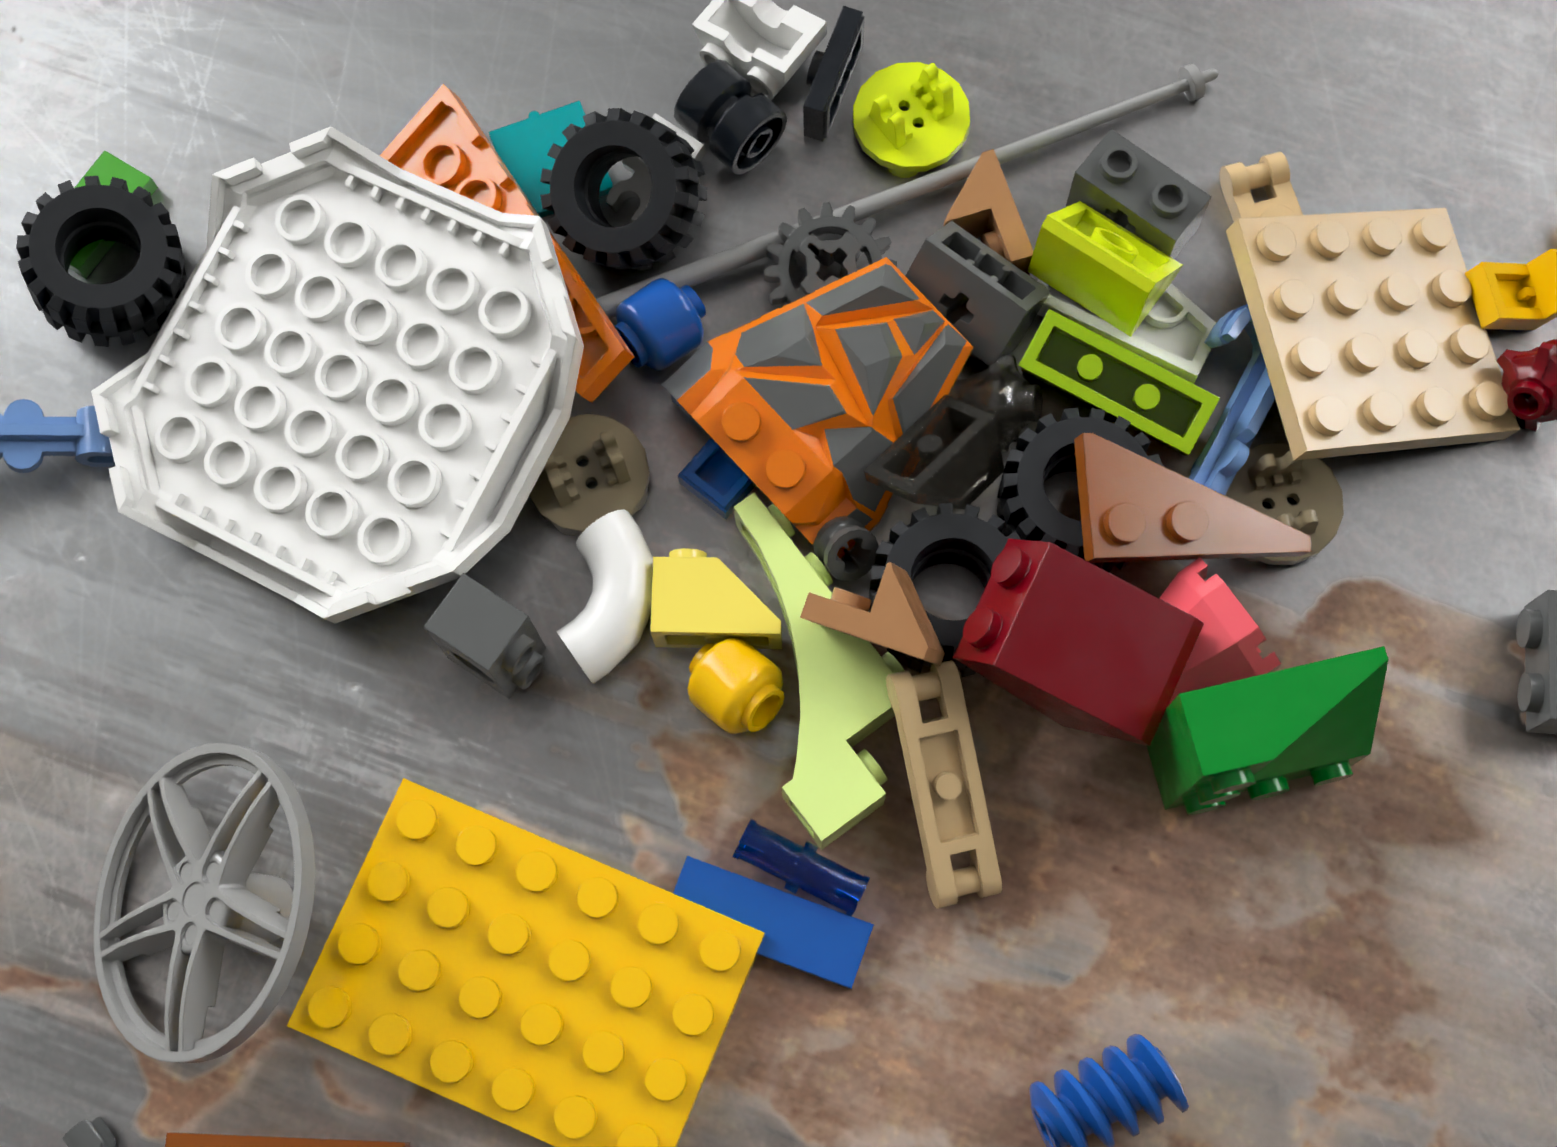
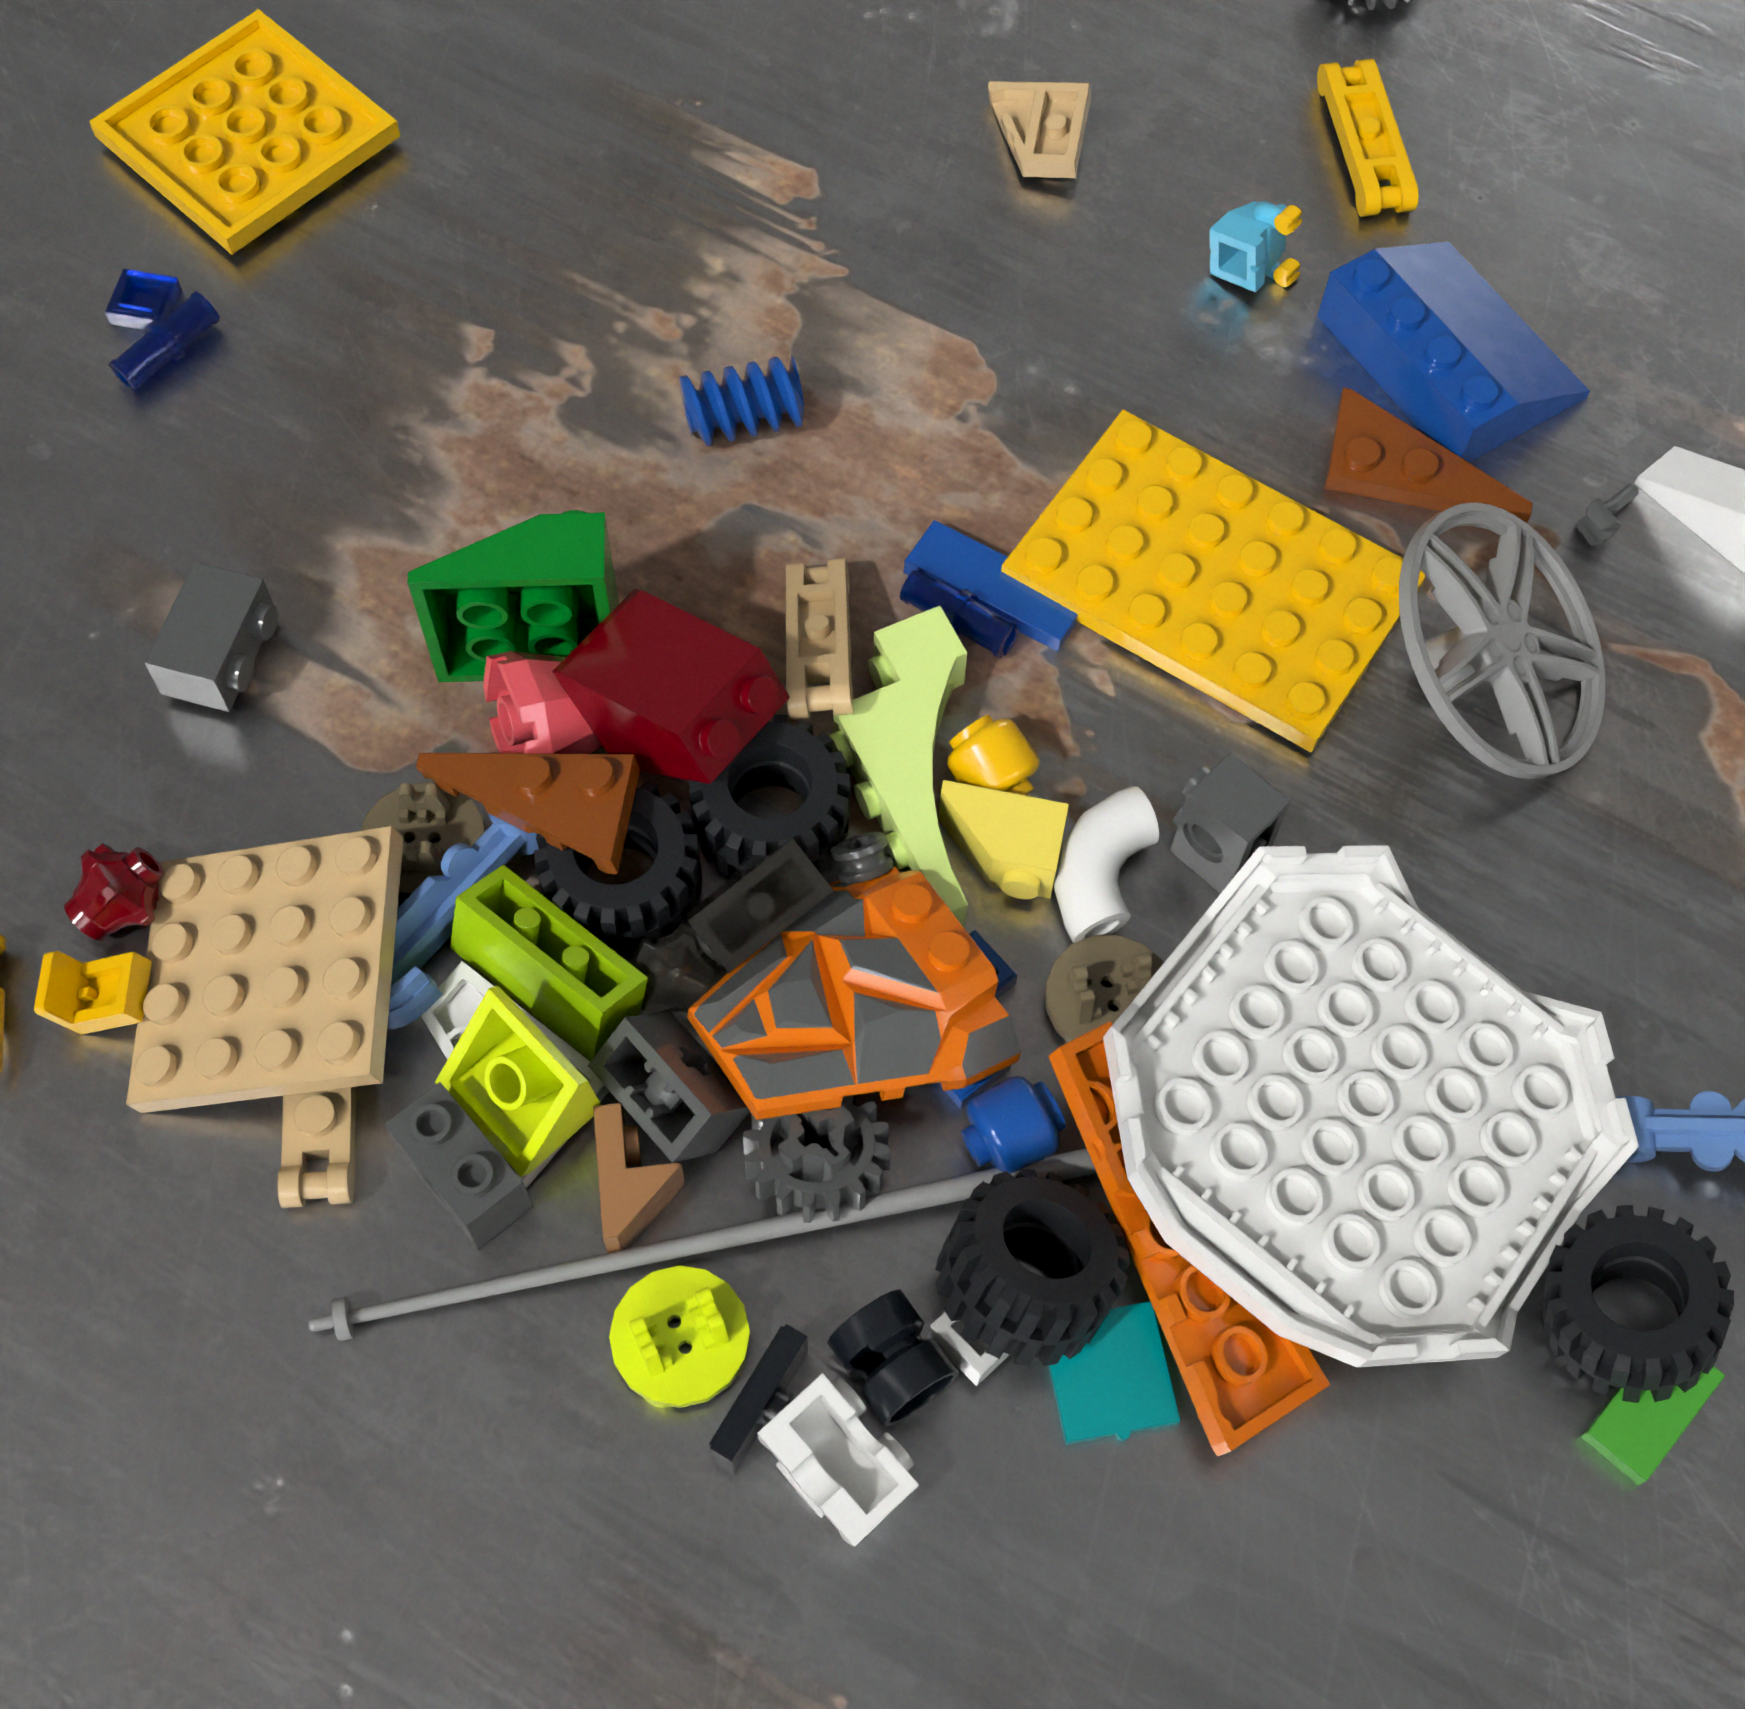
camera: 175 degrees left, 10 degrees down
medium nougat slope [800,562,945,666] -> none

